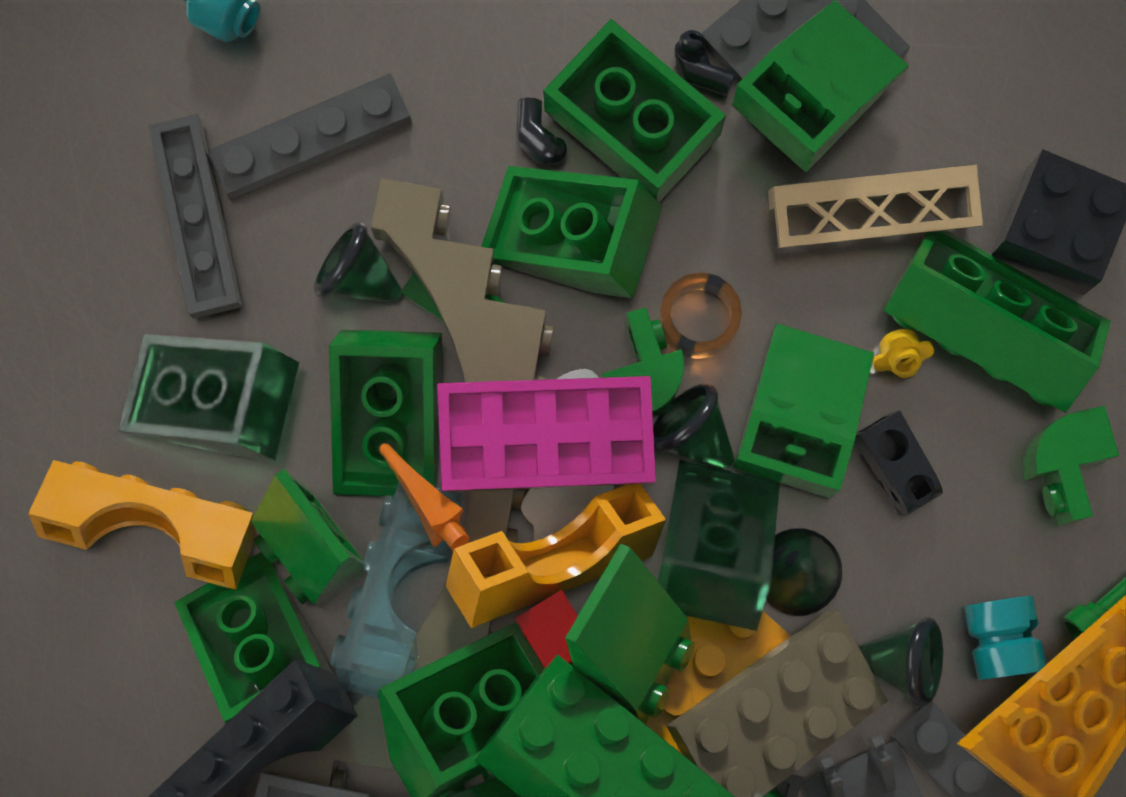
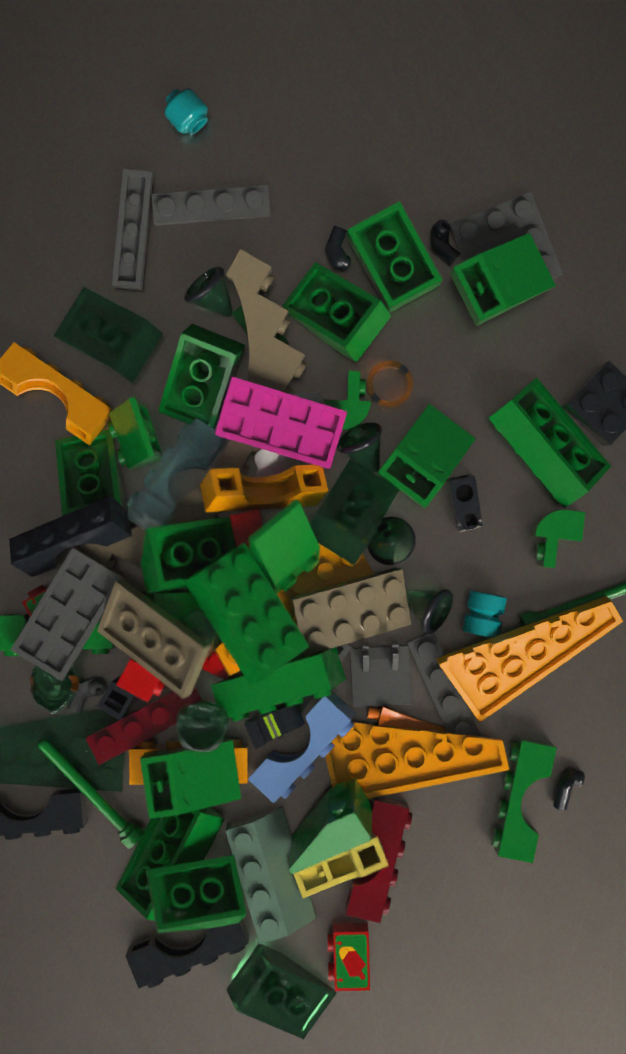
camera: 15 degrees right, 10 degrees up
orange piece [379,443,469,551] -> none
tan fence [767,164,983,248] -> none
yellow plate [873,329,934,379] -> none

